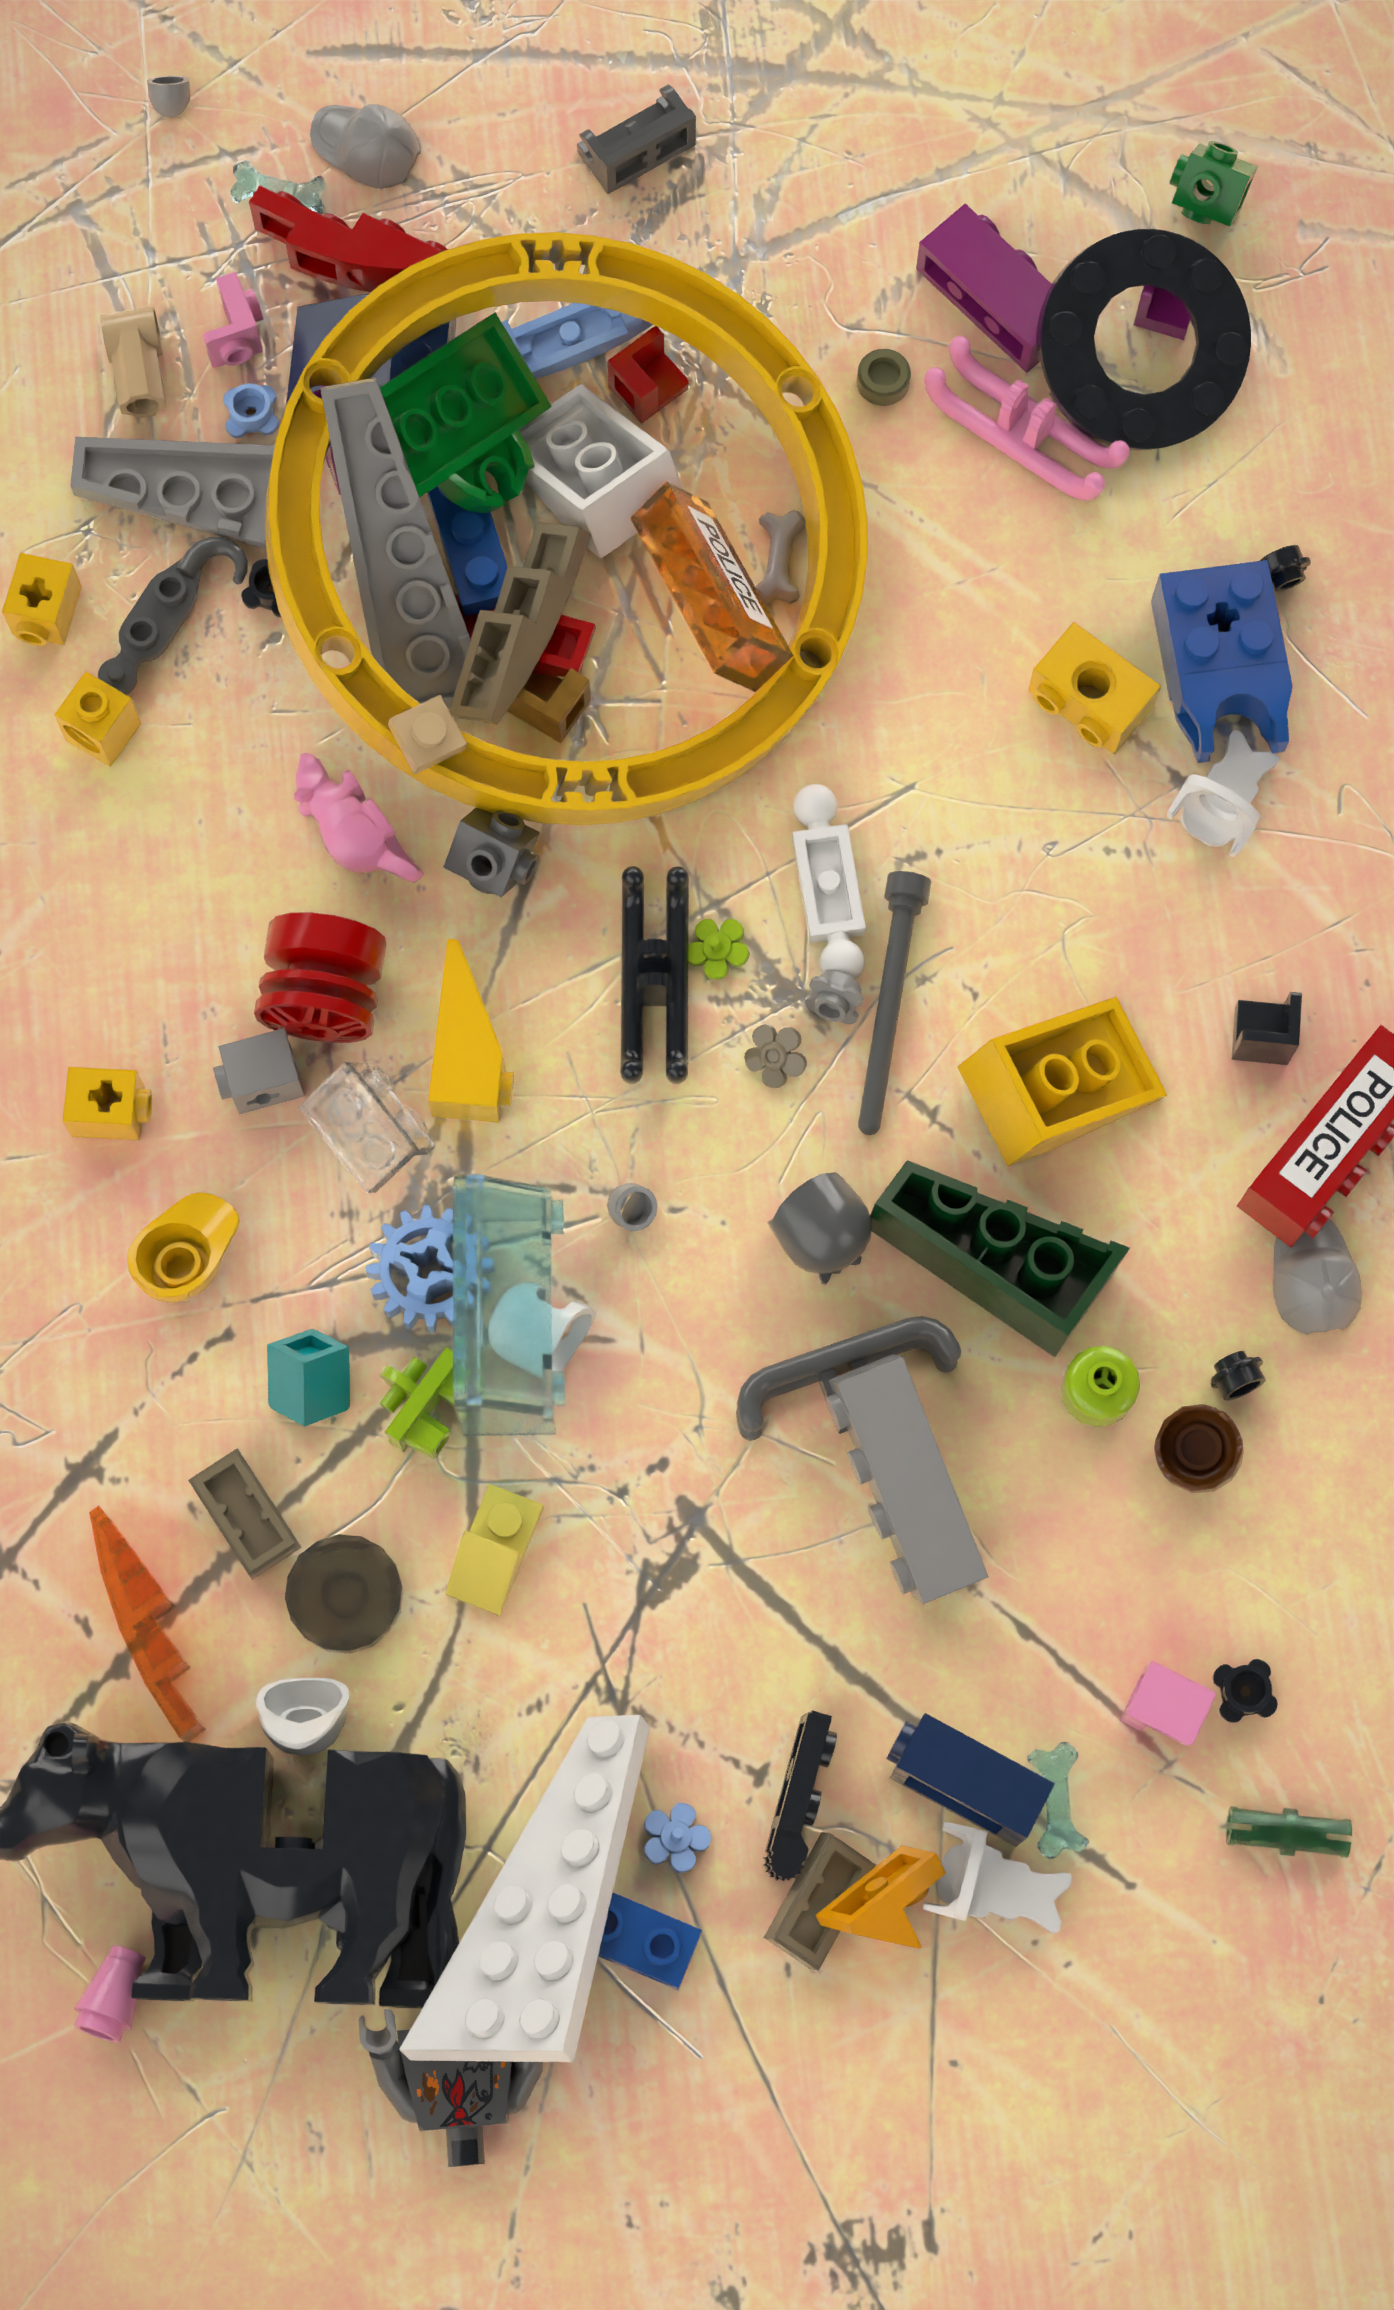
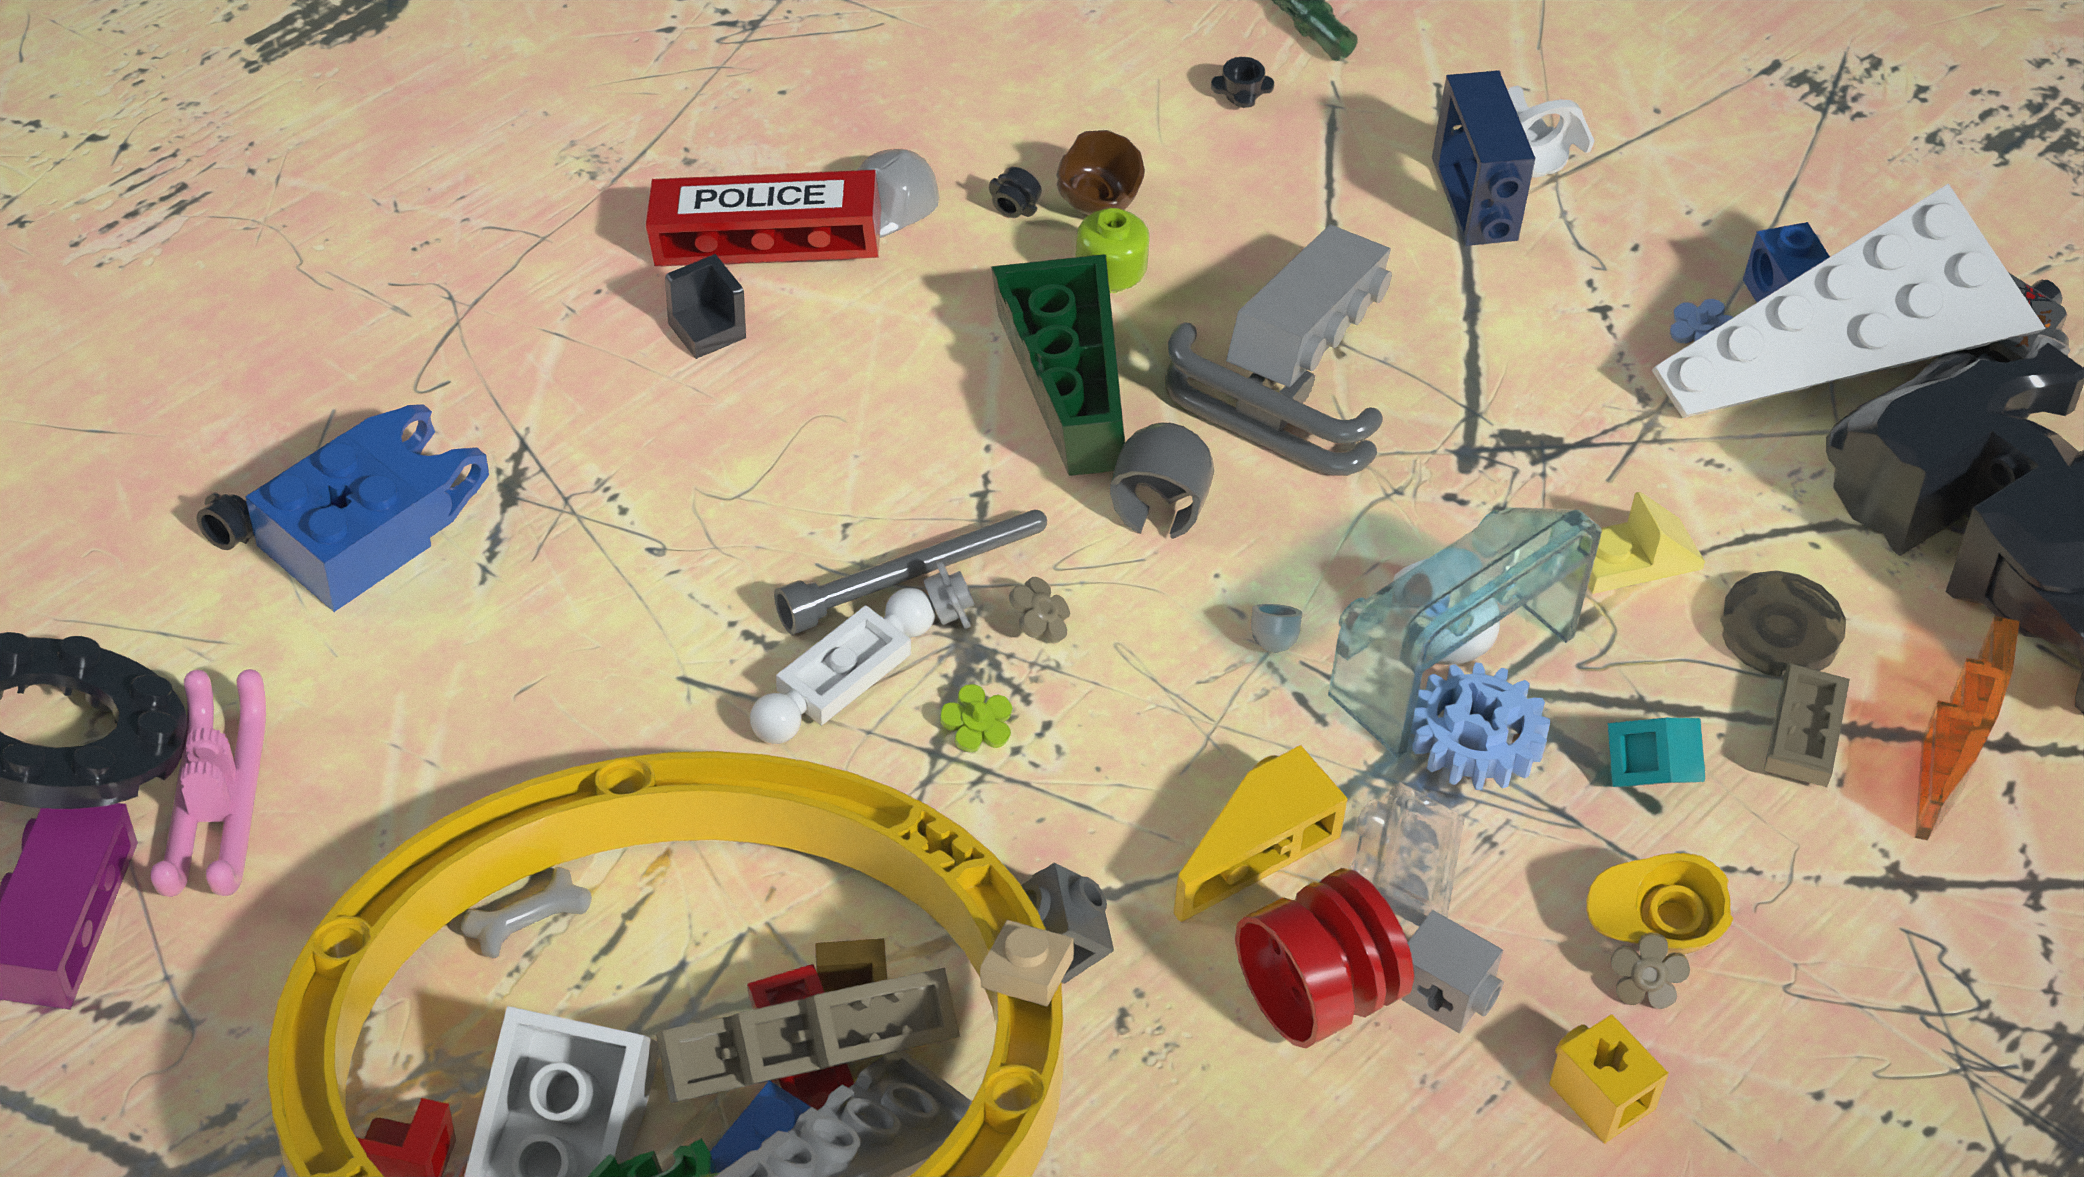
camera: 130 degrees left, 25 degrees down
white piece [256,1678,349,1756] -> none
bright pink animal [294,753,424,883] -> none
lime hips [380,1347,483,1459] -> none
black piece [620,866,689,1084] -> none
clear orange brick [630,481,794,692] -> none
black hinge [763,1710,837,1881] -> none
dark tan plate [763,1832,876,1971] -> none
light orange slope [815,1845,946,1949] -> none
olive tile [857,349,911,406] -> none
yellow slope [957,996,1167,1167] -> none
clear light blue piece [1027,1742,1089,1859] -> none
yellow brick [1028,621,1161,755] -> none
bright pink panel [1119,1661,1217,1746] -> none
white hair [1167,730,1280,858] -> none
none -> dark tan plant [1611,932,1690,1009]

